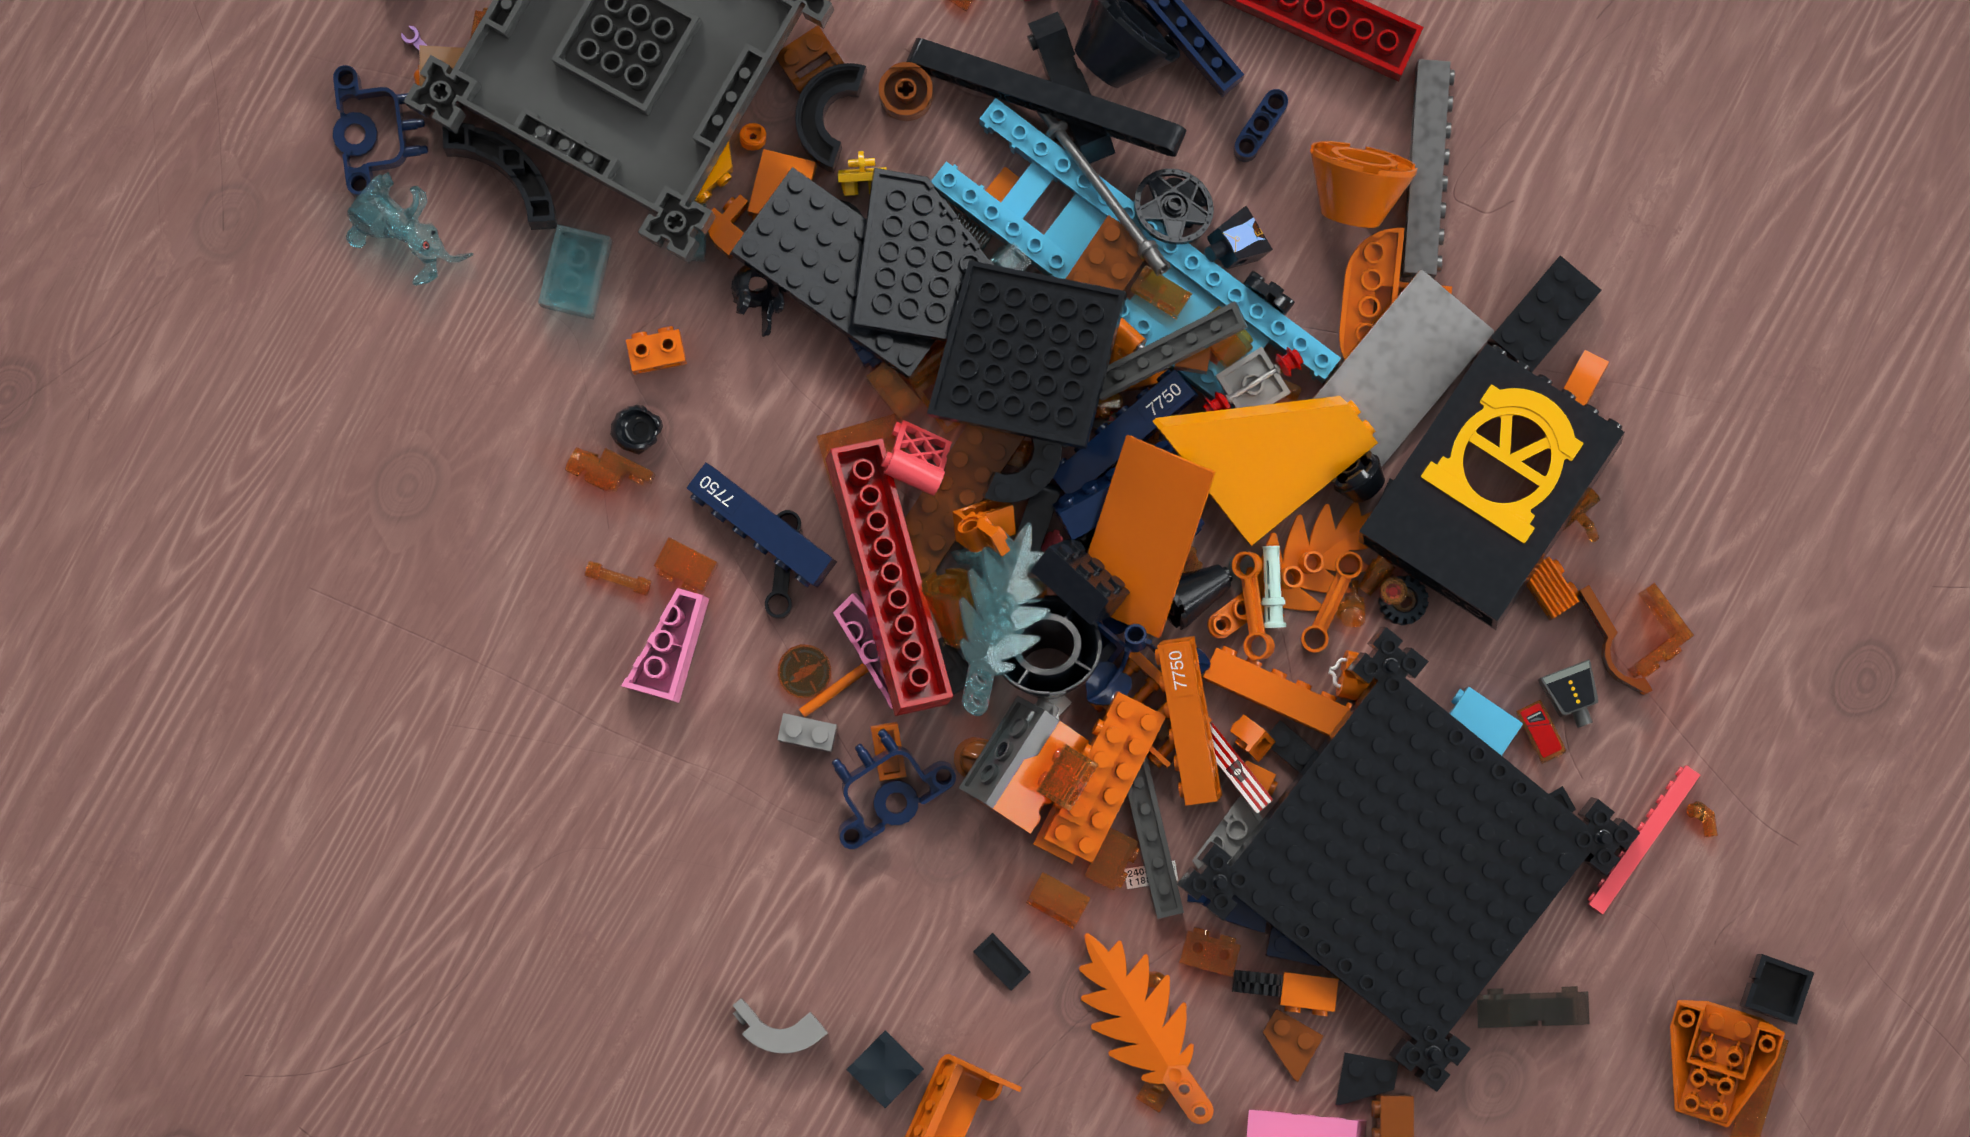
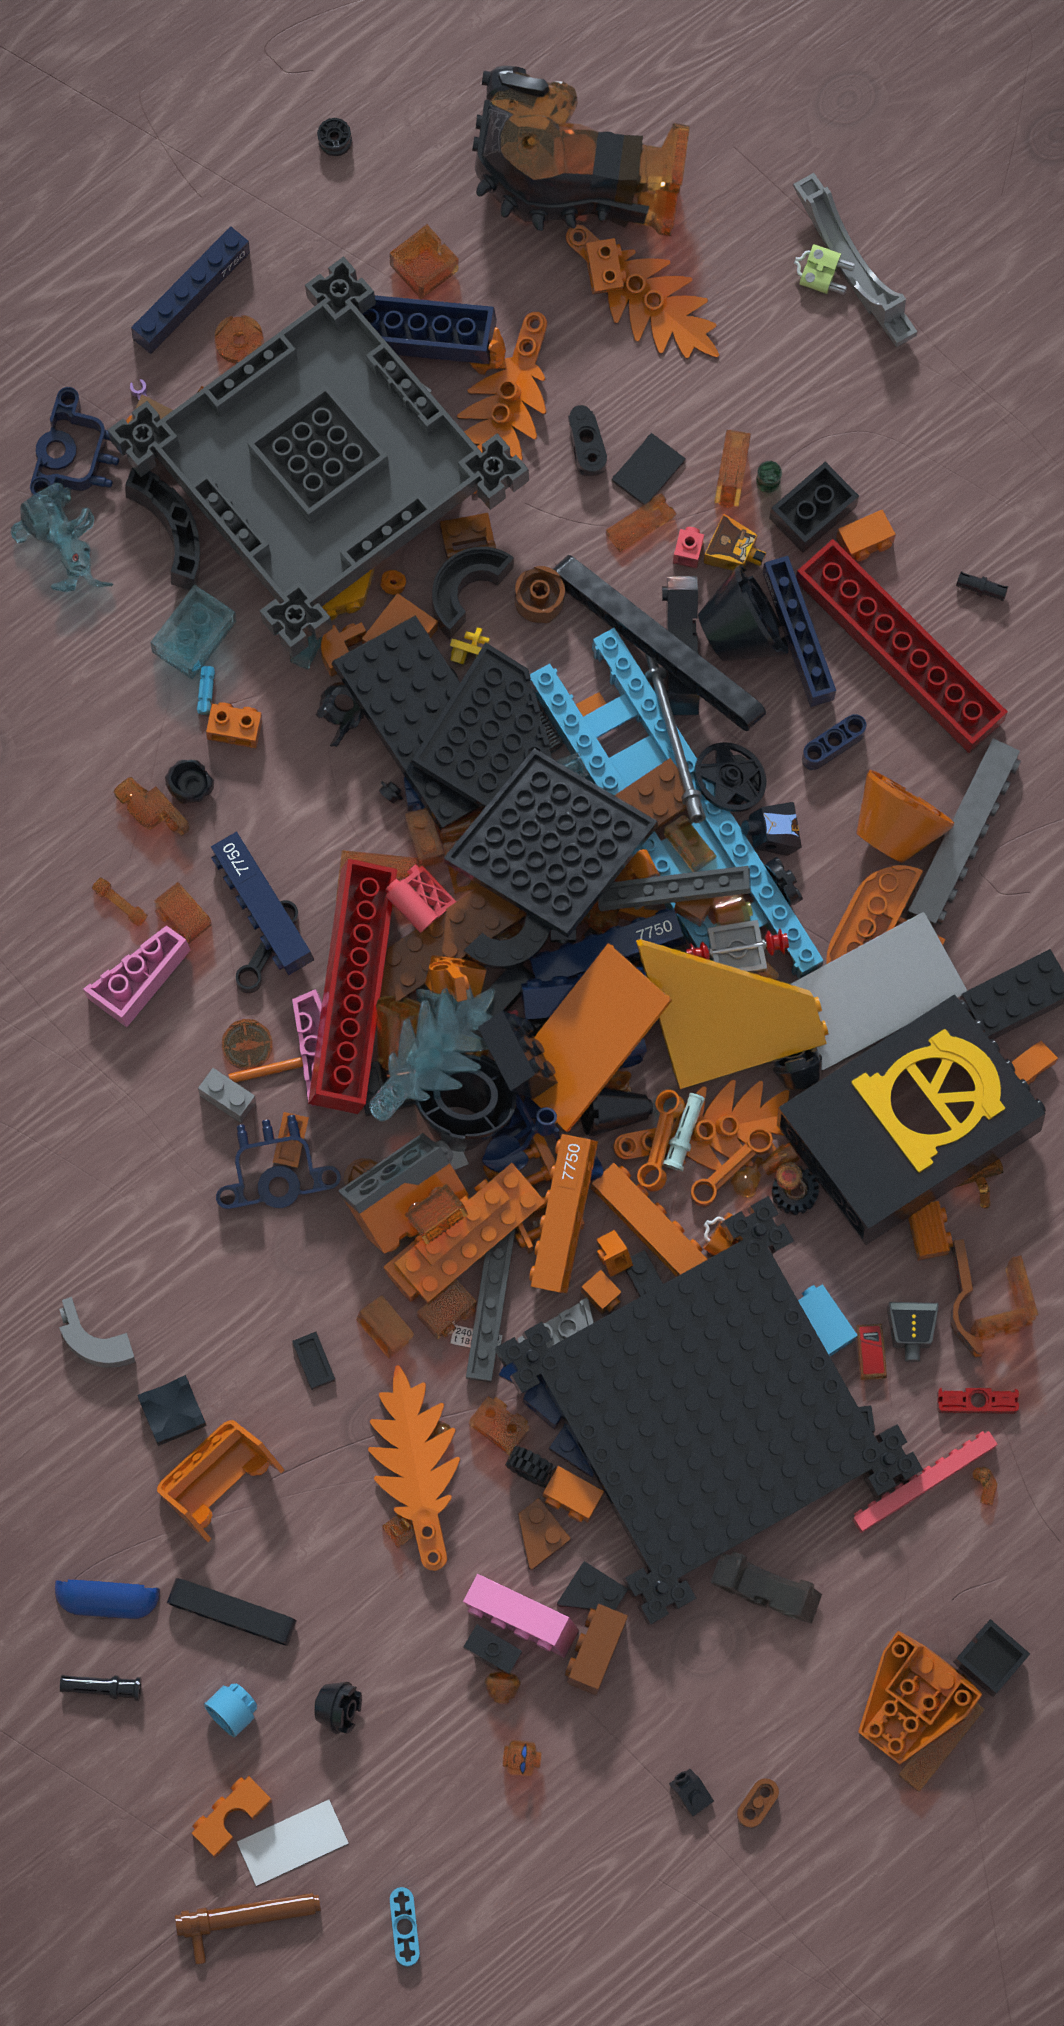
camera: 15 degrees right, 10 degrees down
sticker [1210,723,1273,813] -> none
none -> medium azure axle [197,666,215,715]
none -> black plate [379,781,403,804]
none -> red piece [937,1388,1019,1414]

